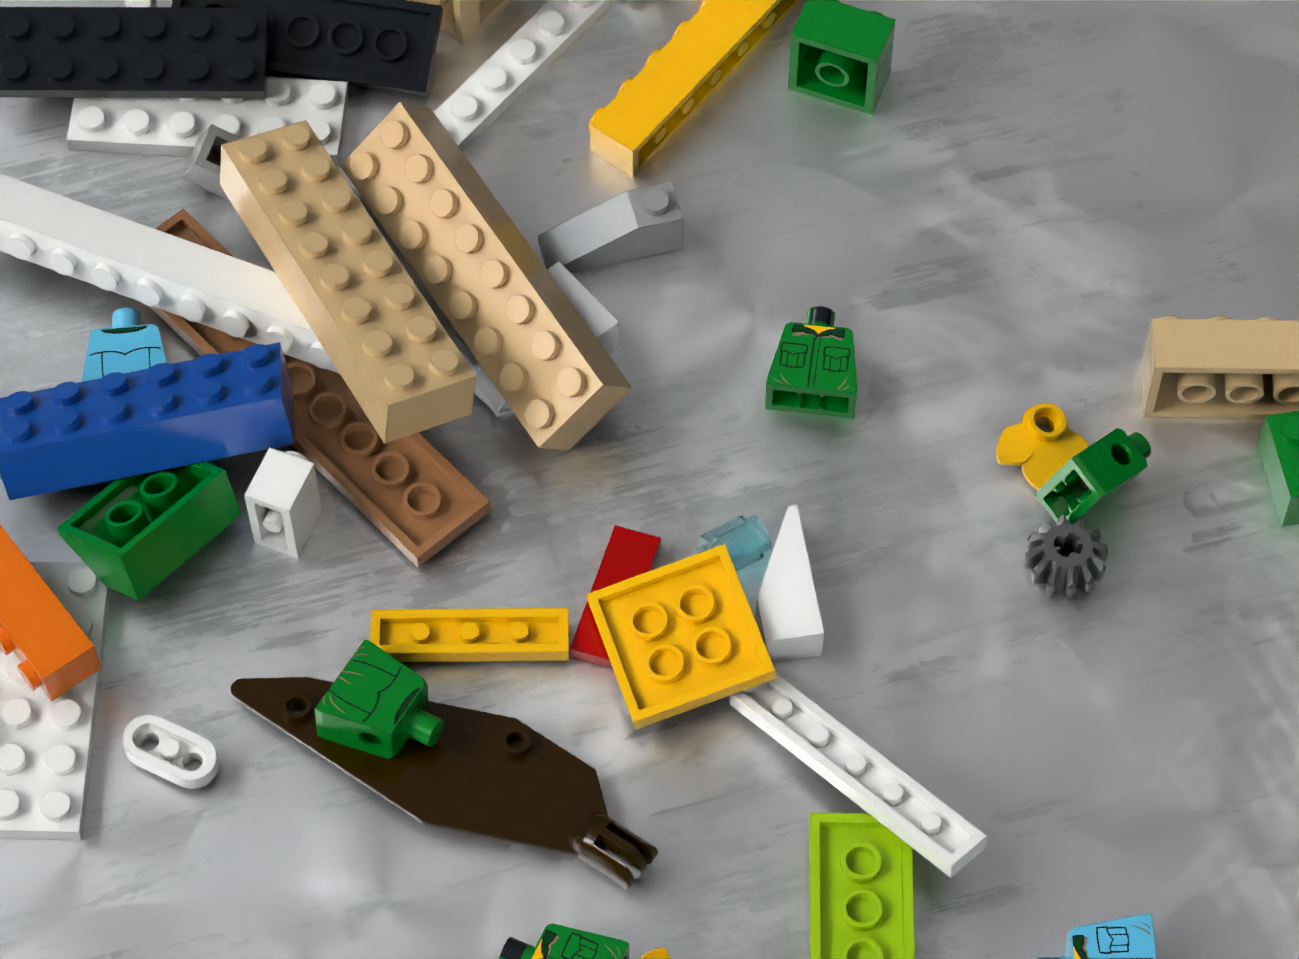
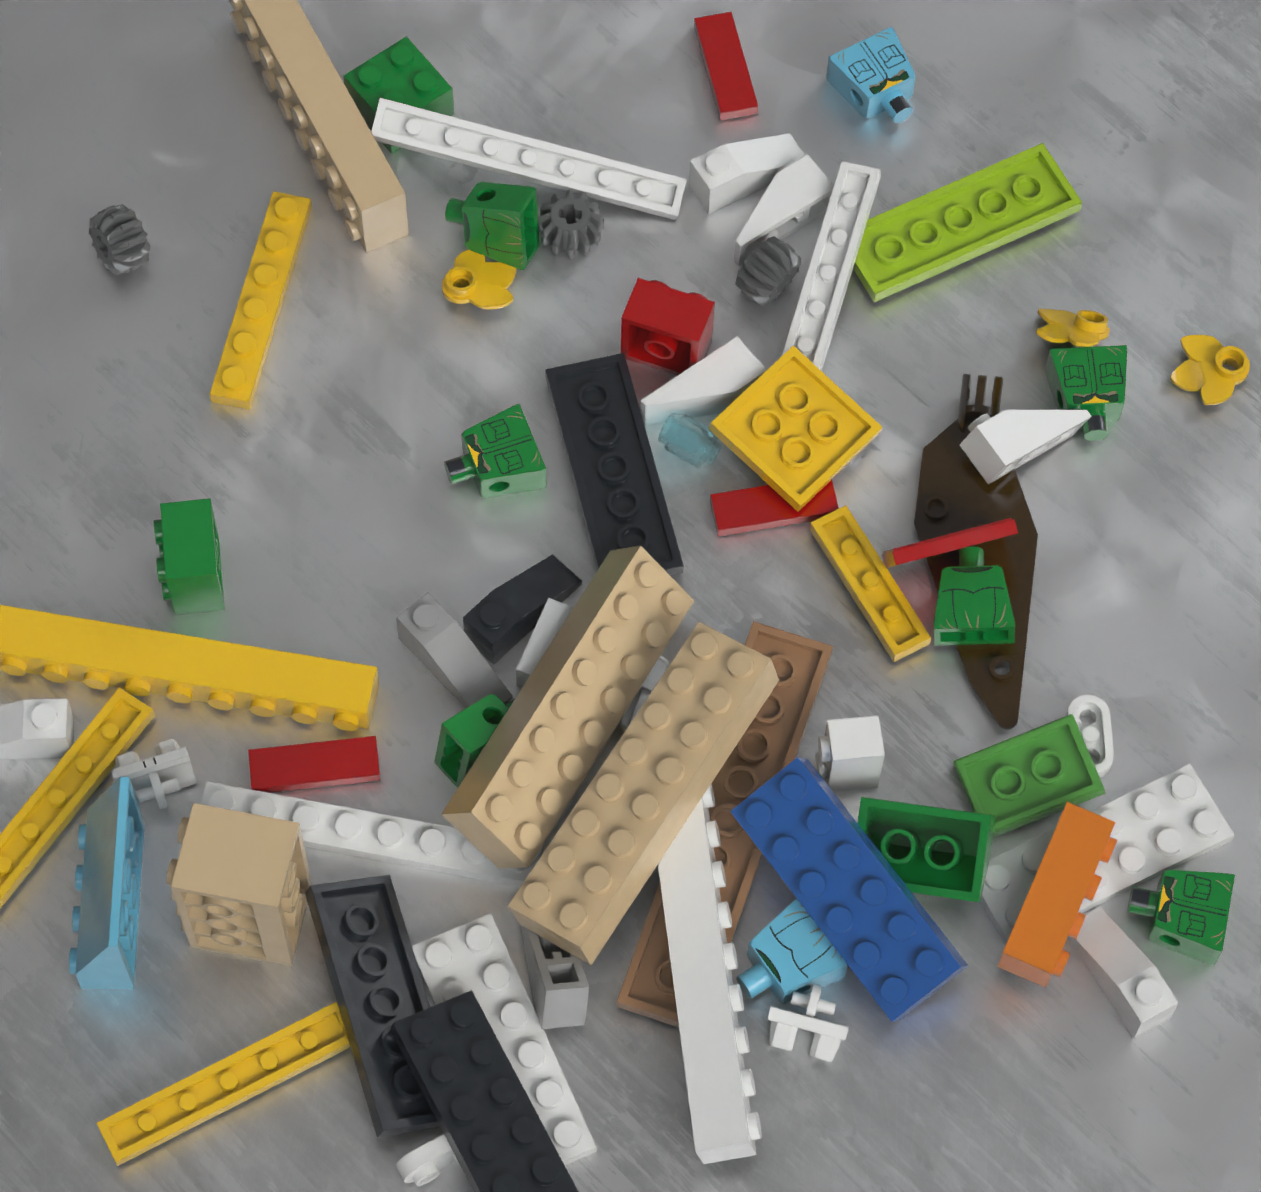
camera: 120 degrees left, 5 degrees up
none -> dark grey gear [89,204,150,275]
none -> yellow plate [209,191,312,410]
none -> red tile [248,736,381,793]
none -> white plate [371,98,687,220]
none -> green torso [434,694,515,788]
none -> black slope [463,554,582,665]
none -> black plate [545,353,684,576]
none -> red brick [620,278,715,376]
none -> white slope [689,133,805,215]
none -> red tile [694,12,758,121]
none -> white slope [734,154,834,266]
none -> dark grey gear [735,236,801,306]
none -> white hips [767,984,849,1062]
none -> red tile [882,518,1018,568]
none -> bright green tile [953,714,1106,838]
none -> white slope [960,410,1092,484]

